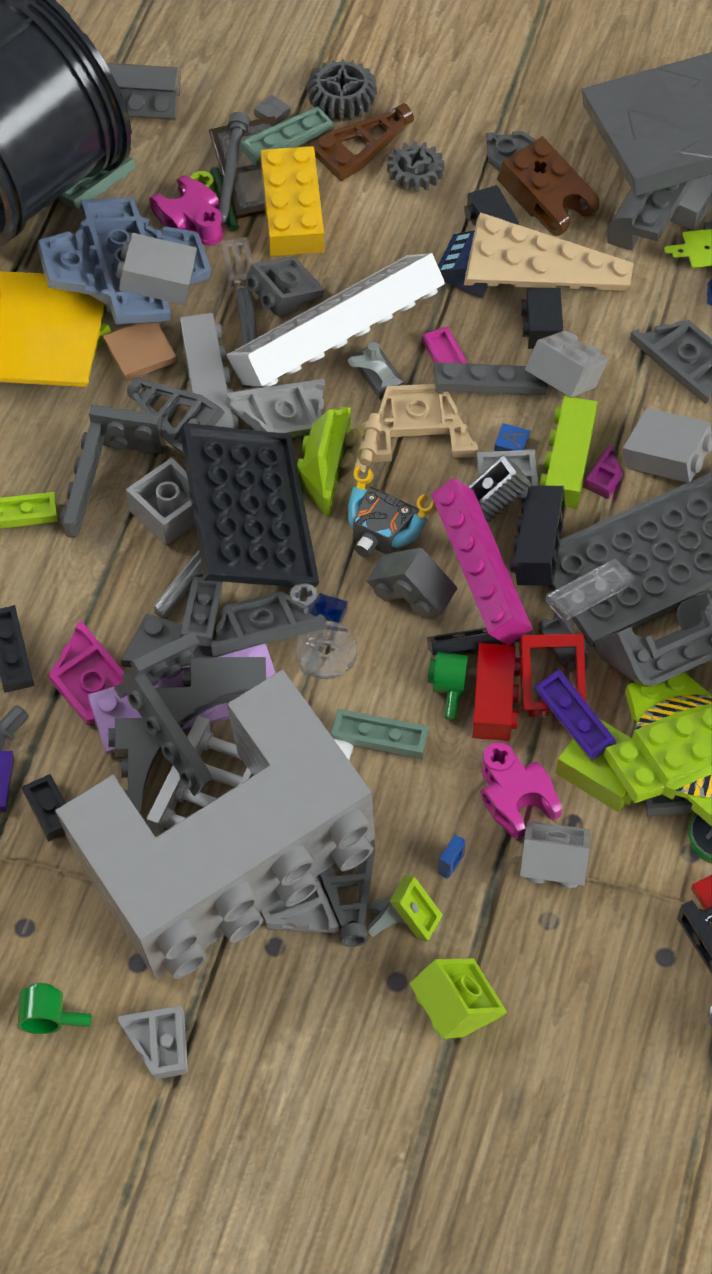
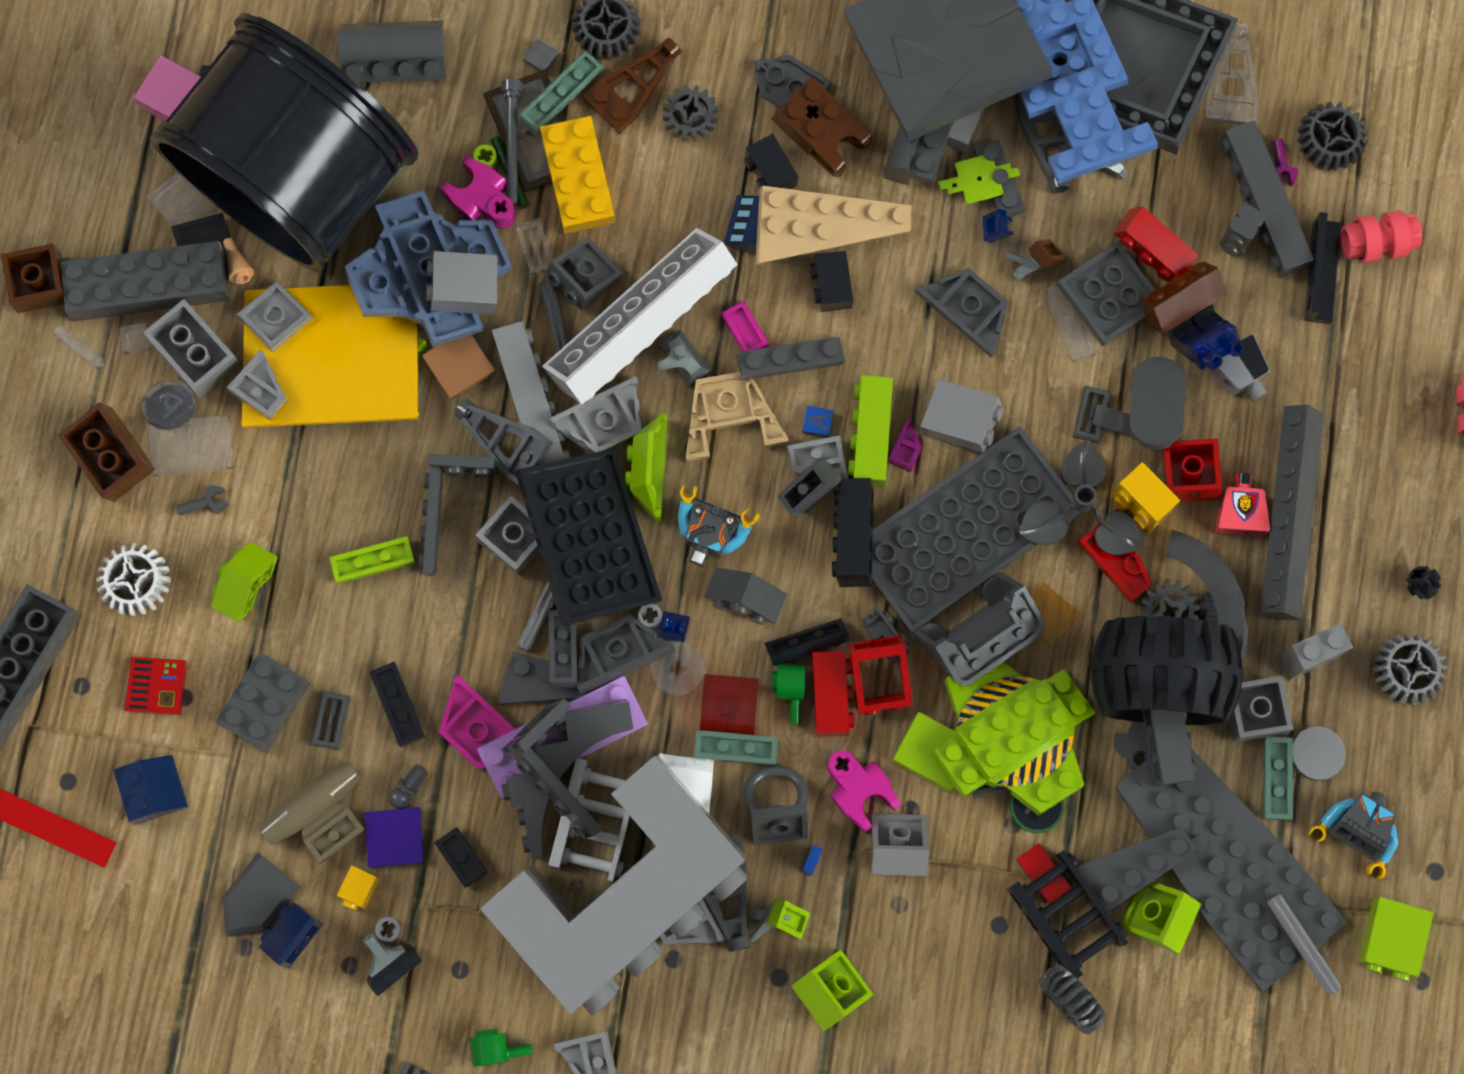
camera: 10 degrees left, 20 degrees up
tan plate [340,413,382,485] -> none
dark pink brick [431,478,533,646] -> none
light grey brick [525,331,609,397] -> none
dark purple tile [534,669,616,762] -> none
clear tile [545,558,635,622] -> none
none -> clear red slope [700,674,759,735]
none -> dark grey tile [743,766,808,845]

